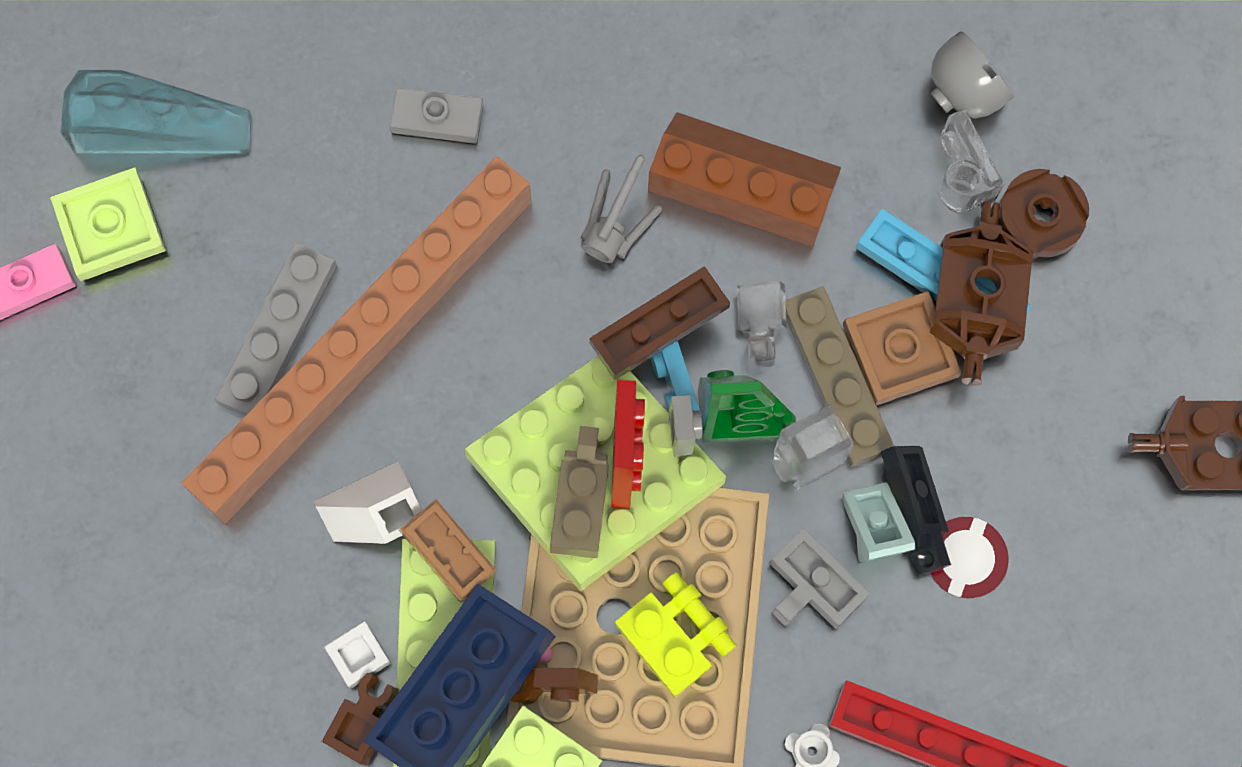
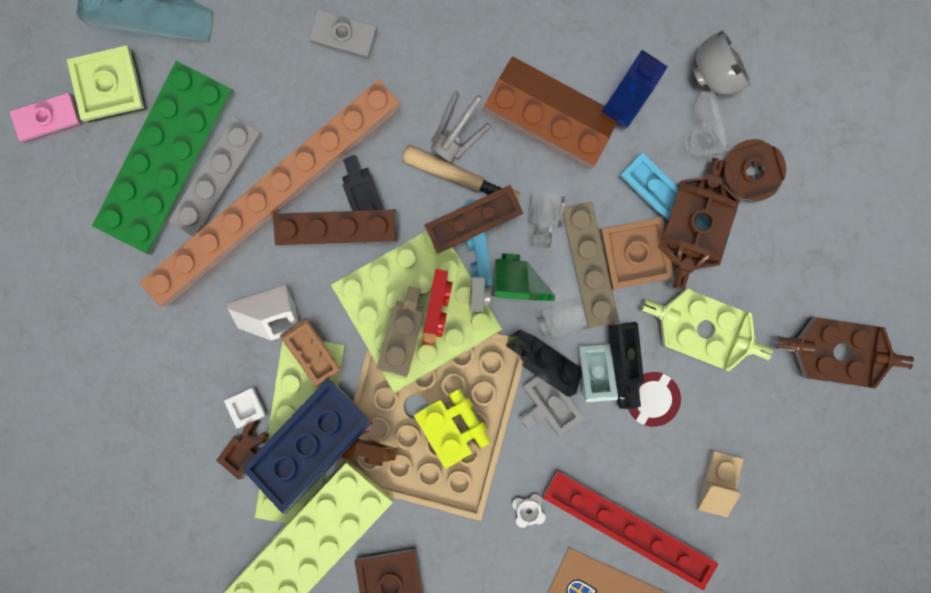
camera: 10 degrees right, 15 degrees up
none -> green plate [92,61,233,254]
none -> reddish brown plate [273,209,398,245]
none -> black hinge [342,155,385,243]
none -> tan piece [402,145,520,199]
none -> black hinge [506,330,581,397]
none -> clear blue slope [601,50,668,128]
none -> yellowish green plate [641,288,773,371]
none -> tan slope [697,450,744,517]

